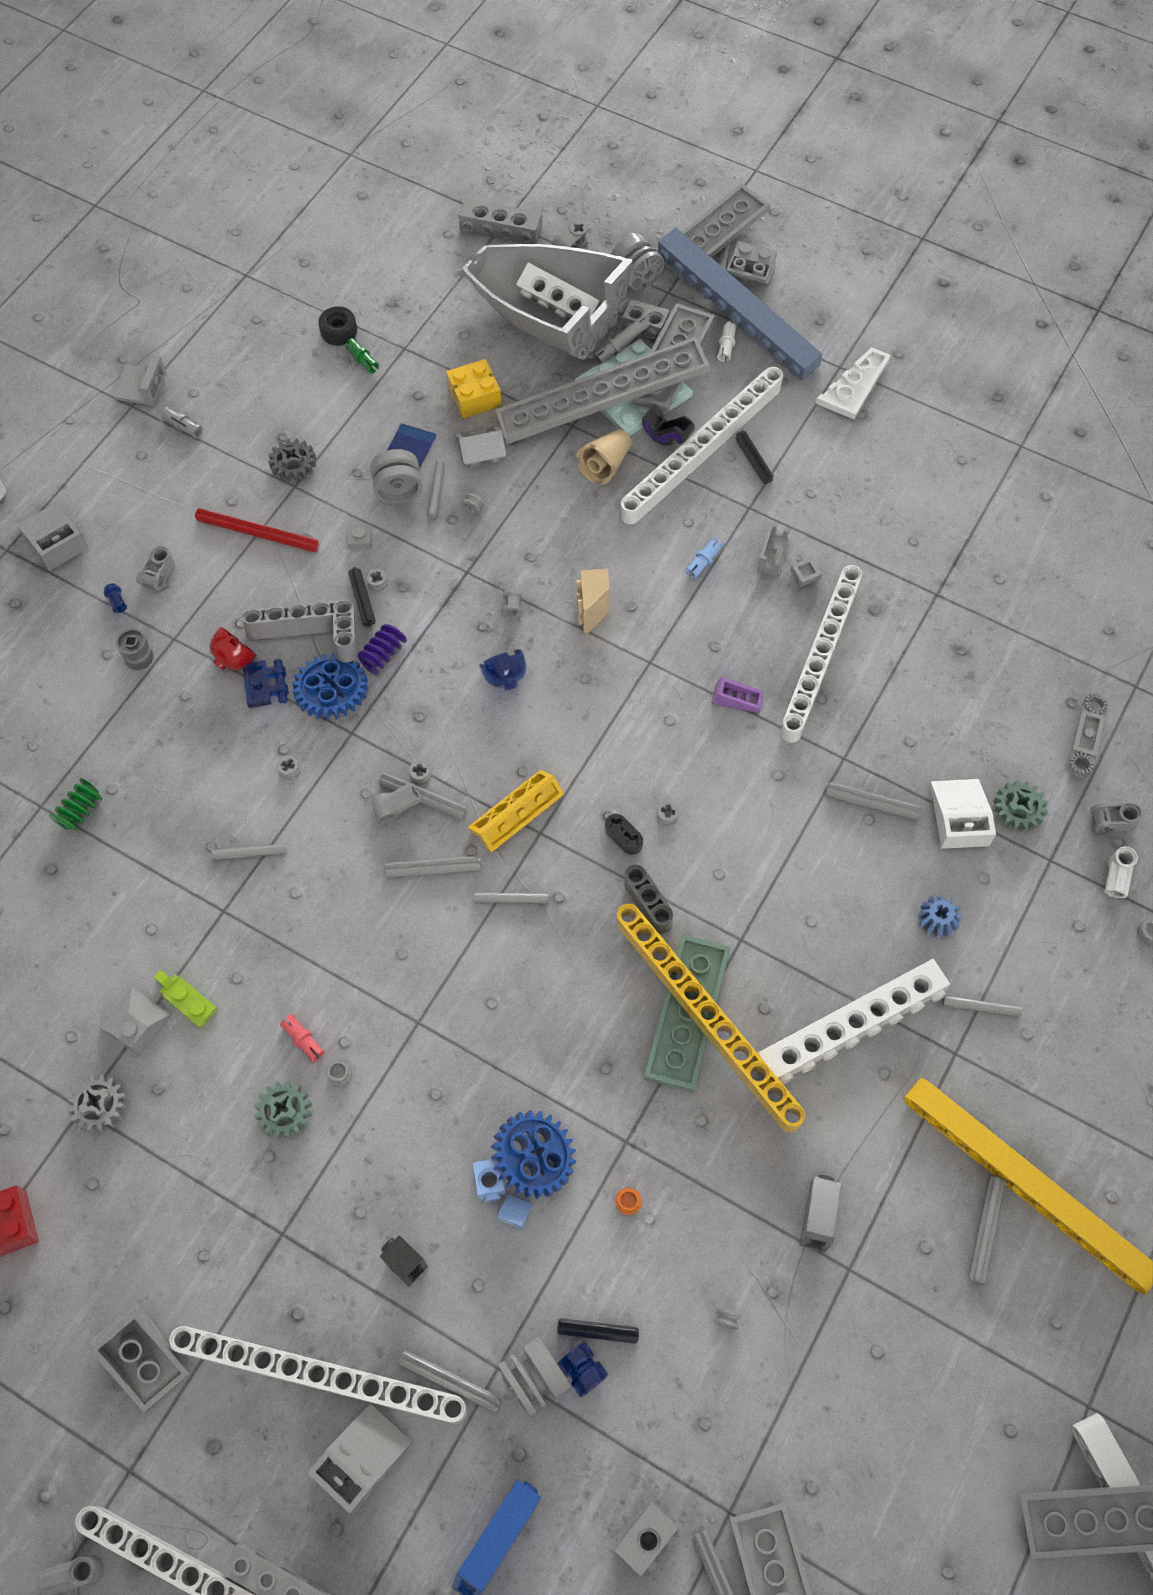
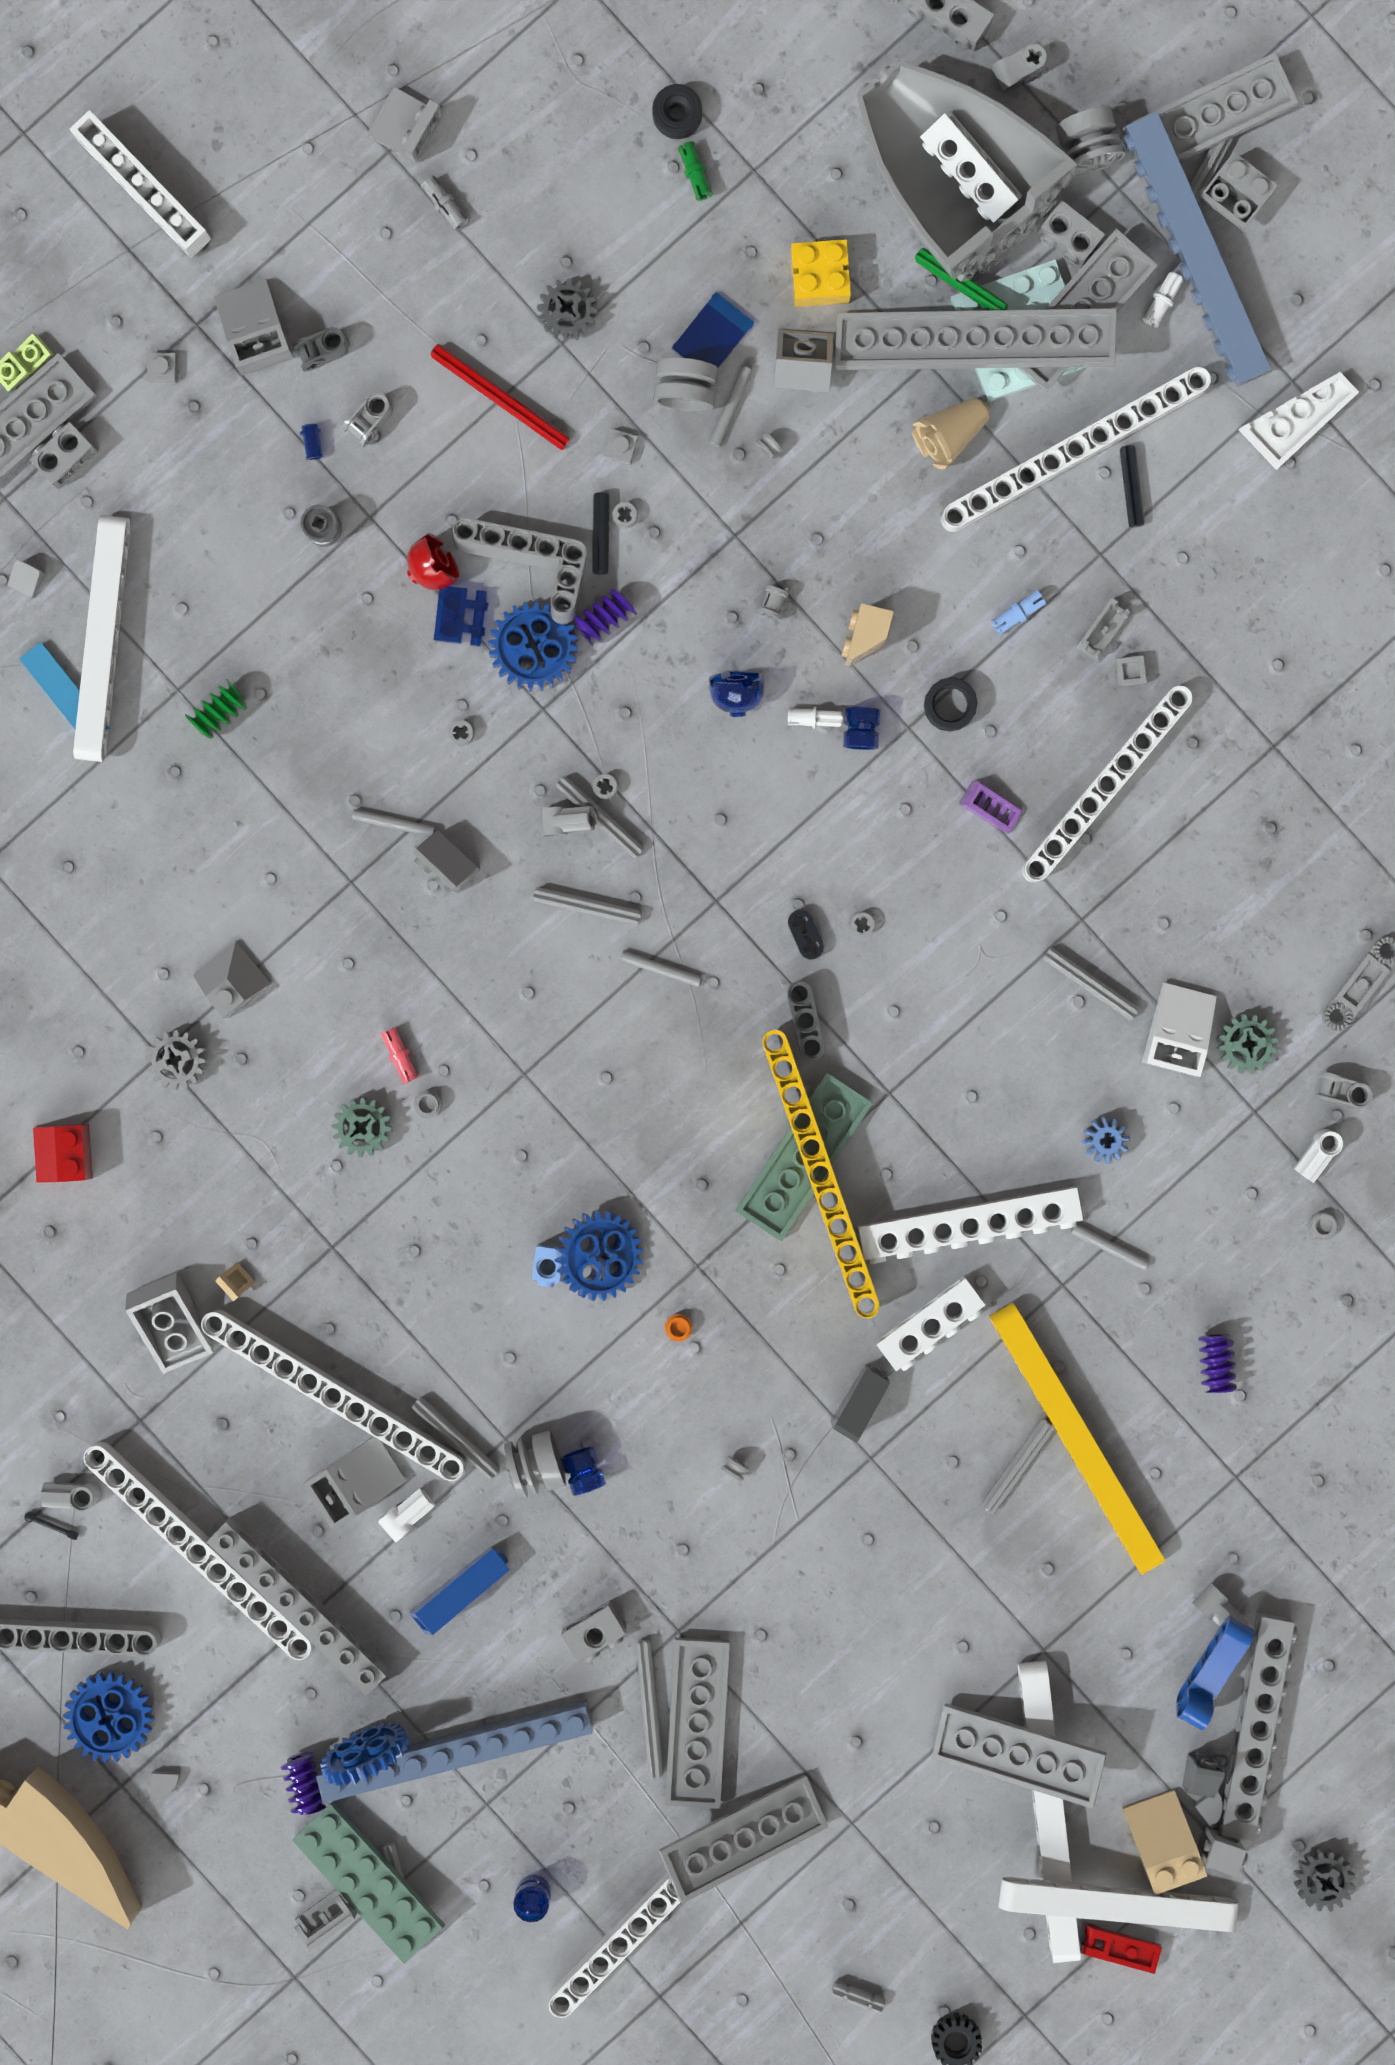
camera: 15 degrees right, 25 degrees up
lime hinge [154,969,218,1029] -> none
pearl dark grey brick [380,1235,428,1287] -> none
yellow fence [468,770,564,853] -> none
light blue slope [497,1194,533,1230] -> none
black axle [557,1318,639,1344] -> none
light grey pin [594,315,651,364] -> none
black animal [642,404,695,445] -> none
none -> tan plate [215,1262,255,1302]
none -> dark grey piece [293,327,349,371]
none -> white piece [377,1488,435,1542]
none -> light grey slope [412,830,480,893]
none -> white axle [788,707,843,729]
none -> clear blue wheel [843,707,881,750]
none -> white brick [875,1276,985,1371]
none -> green axle [915,248,1008,311]
none -> black tyre [924,677,978,732]
none -> dark purple piece [1198,1334,1237,1393]

